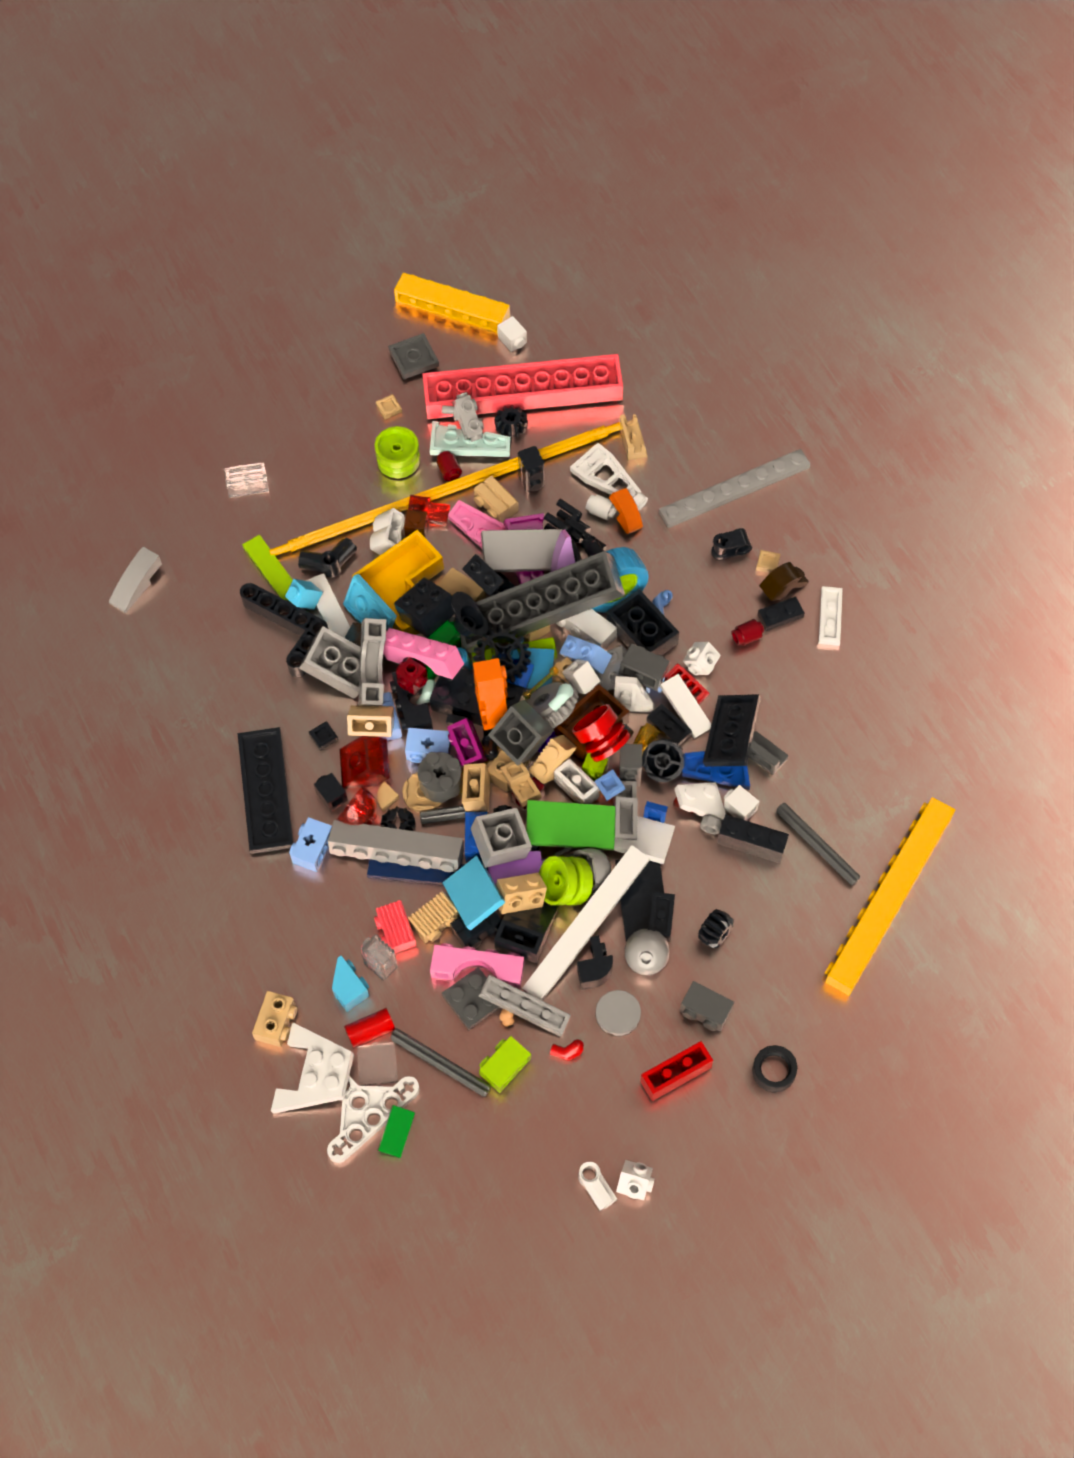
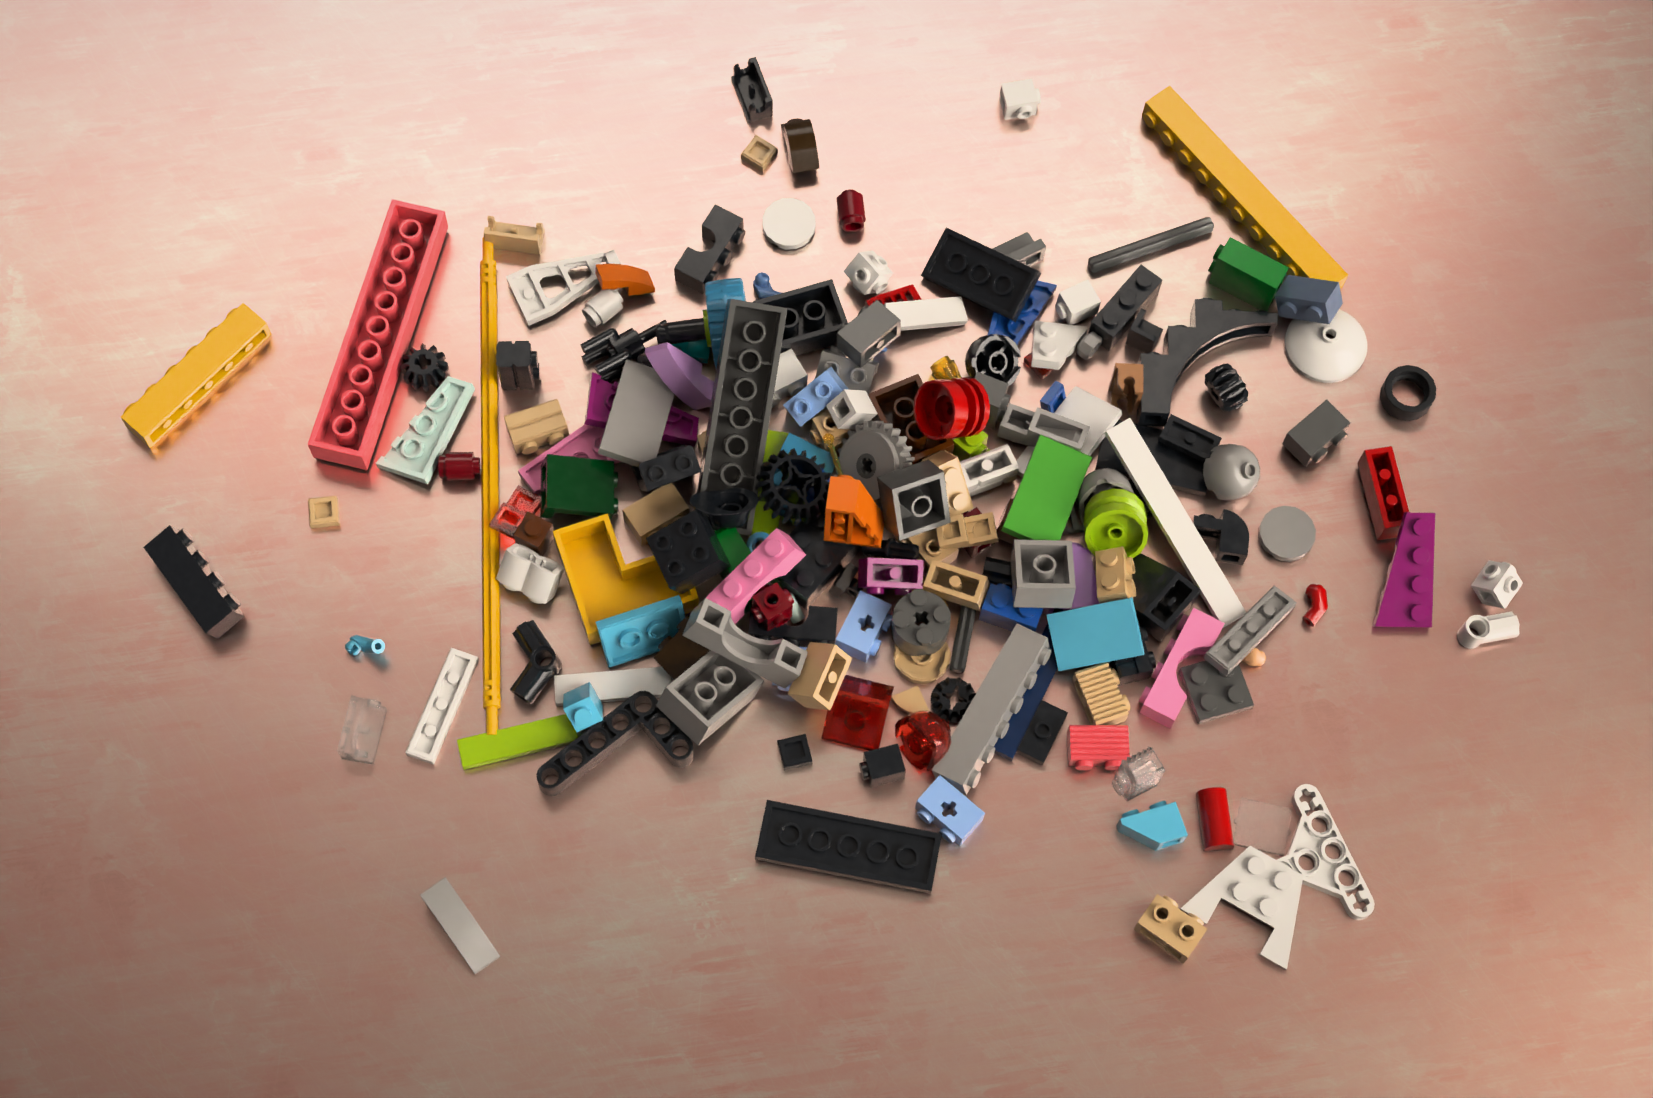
camera: 75 degrees left, 5 degrees up
lime wheel [374,426,420,479] -> none
green tile [377,1105,415,1158] -> none
dark grey plate [388,333,439,380] -> none
dark grey axle [390,1028,491,1097] -> none
light grey brick [441,392,484,442] -> none
lime brick [479,1036,531,1093] -> none
white brick [497,316,527,352] -> none
light aqua arm [548,683,574,712] -> none
medium blue tile [595,769,625,801] -> none
white wing [614,676,655,713] -> none
black plate [646,704,692,745] -> none
light grey plate [659,449,810,528] -> none
black piece [711,528,753,560] -> none
black plate [758,596,805,631] -> none
white tile [818,586,843,646] -> none
none -> black brick [144,525,244,638]
none -> medium azure arm [345,635,385,656]
none -> white tile [405,647,479,765]
none -> dark green panel [540,454,618,519]
none -> black arch [674,204,746,294]
none -> black hinge [731,57,773,123]
none -> white tile [762,198,816,250]
none -> white brick [999,78,1041,120]
none -> black plate [1016,700,1068,765]
none -> medium nougat hinge [1108,363,1143,415]
none -> black panel [1125,308,1163,353]
none -> black arch [1137,298,1278,427]
none -> green brick [1208,237,1289,311]
none -> sand blue brick [1275,275,1343,324]
none -> white dish [1284,309,1367,383]
none -> magenta wing [1372,512,1435,627]

